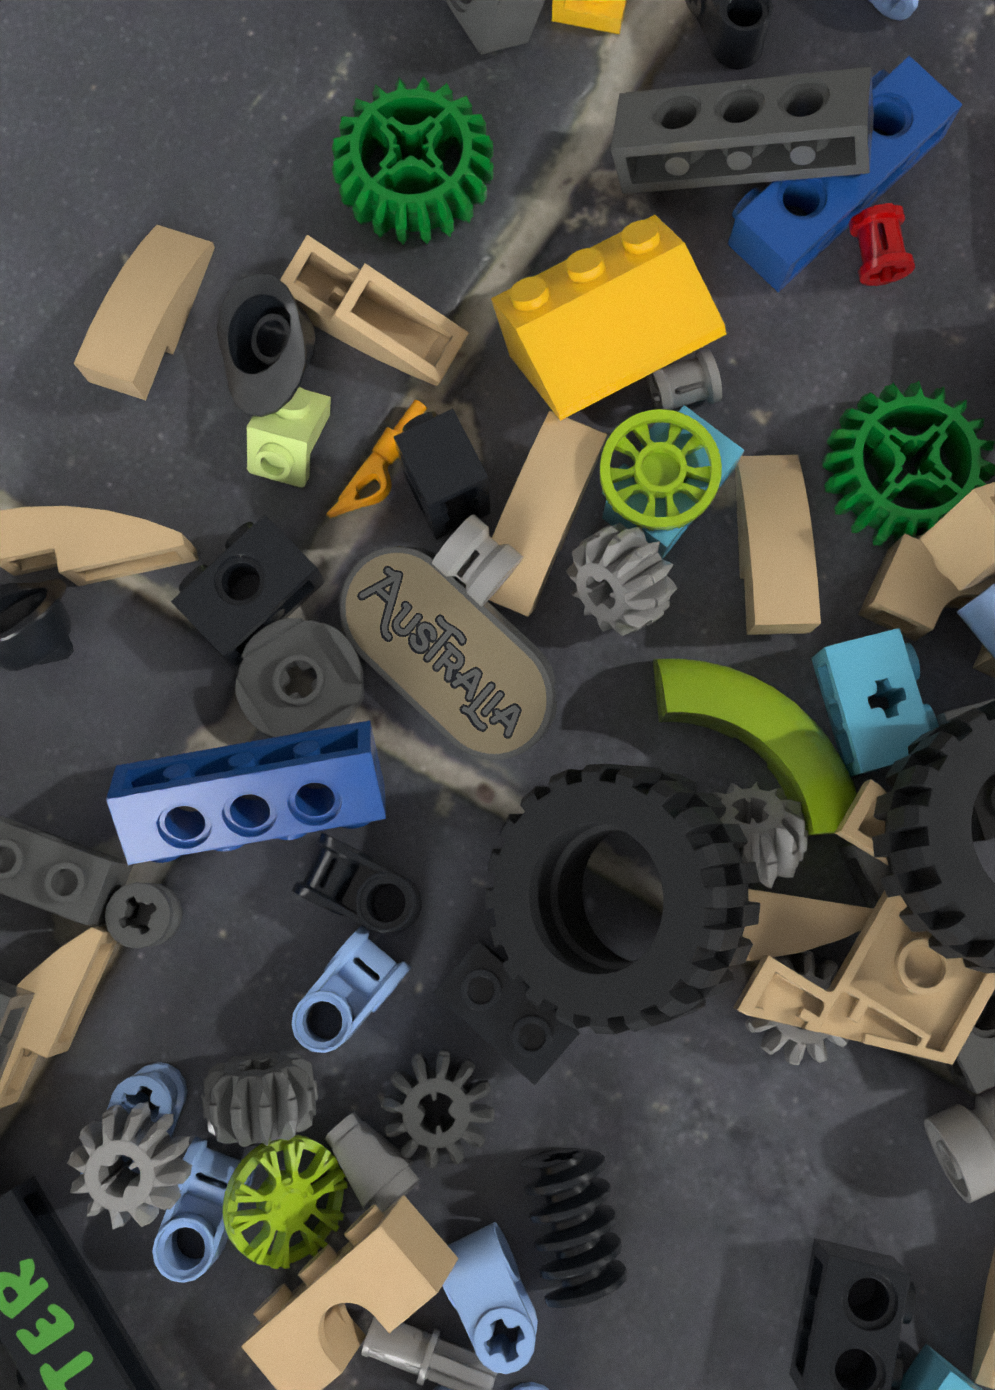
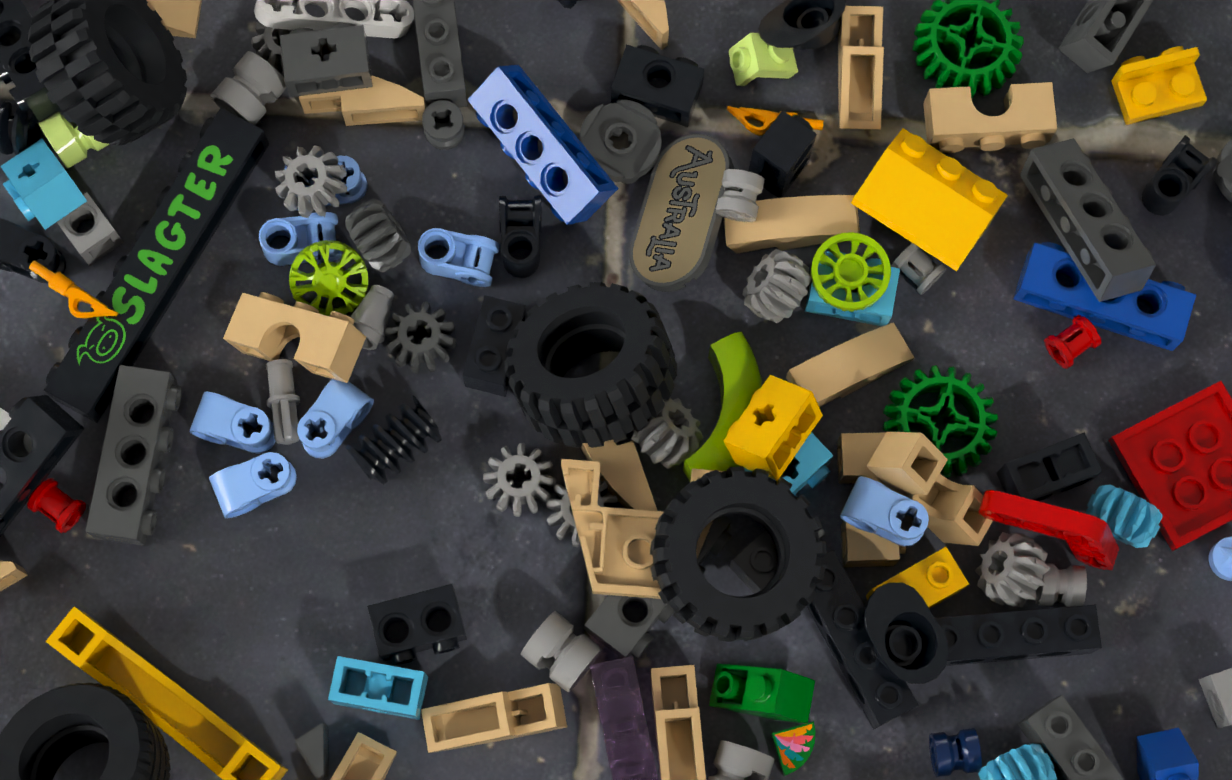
camera: 55 degrees right, 5 degrees down
none -> light grey gear [483,443,556,517]
none -> yellow brick [723,375,823,481]
none -> tan arch [923,82,1057,153]

